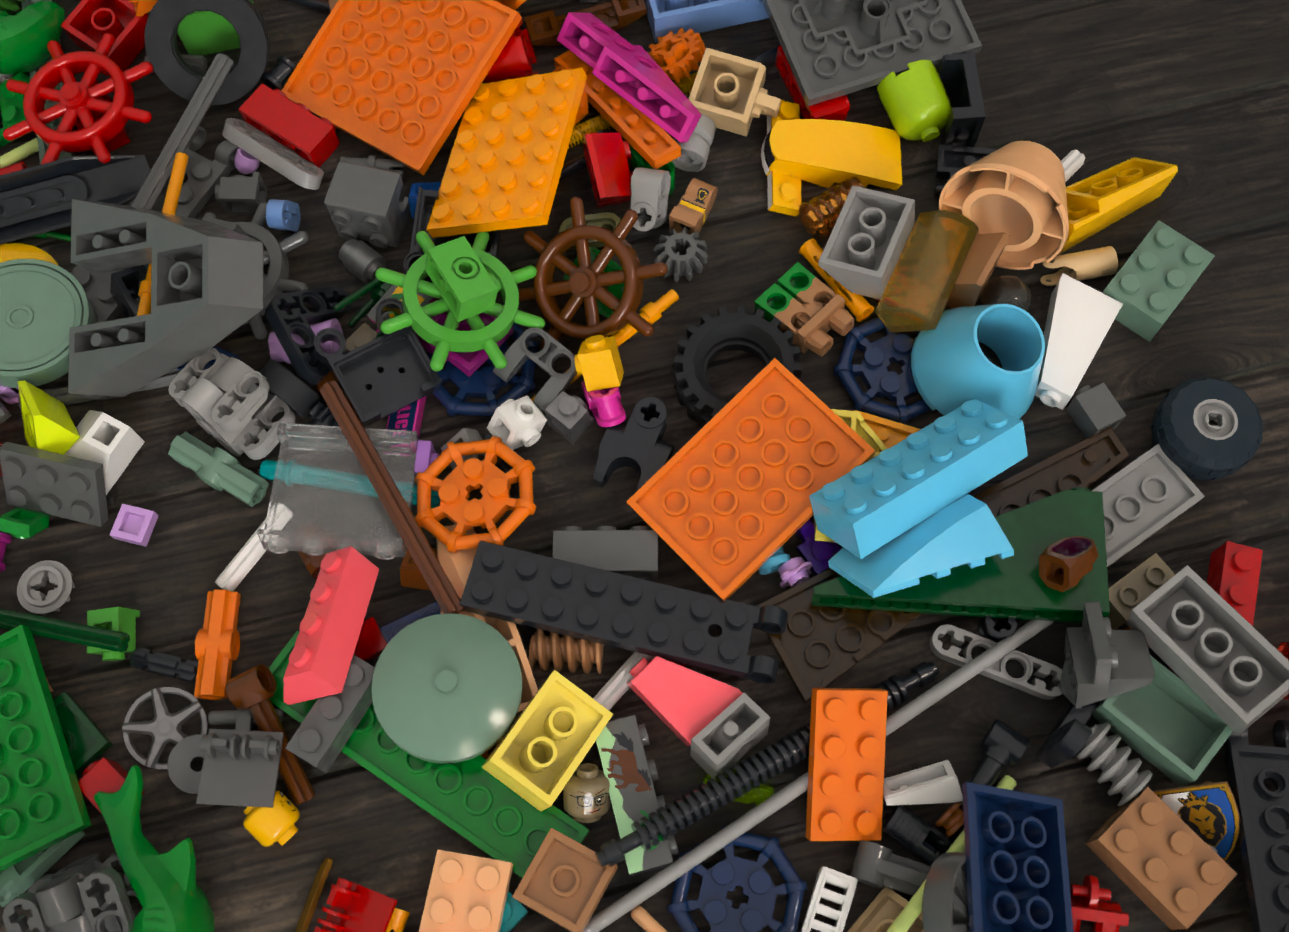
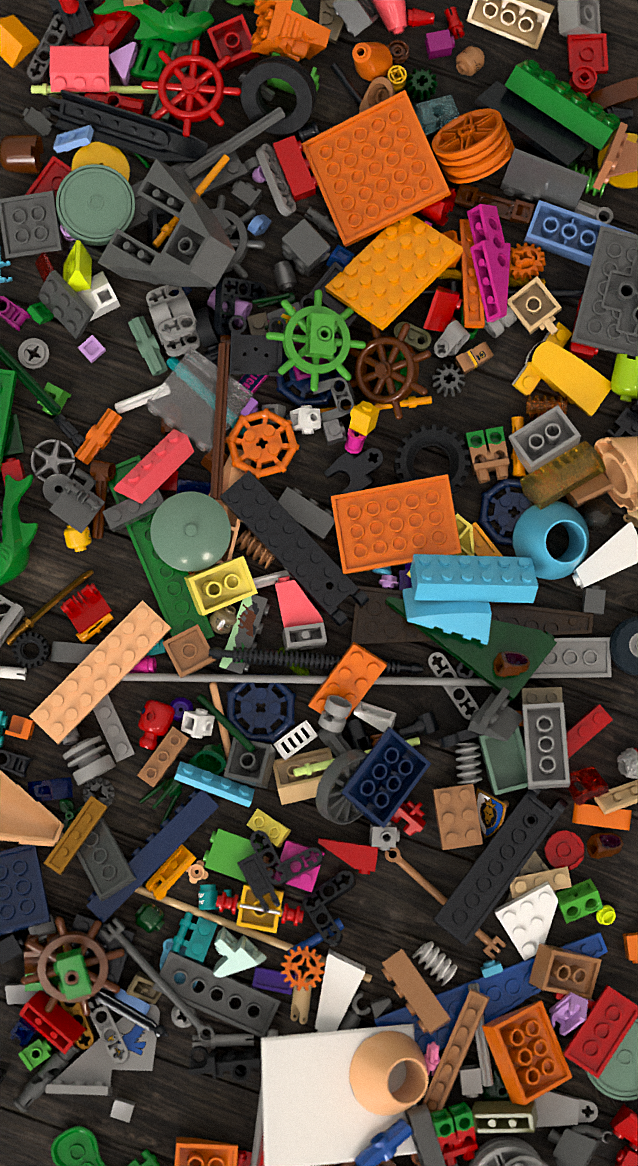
camera: 30 degrees right, 15 degrees up
none -> light grey wheel [318,695,352,733]

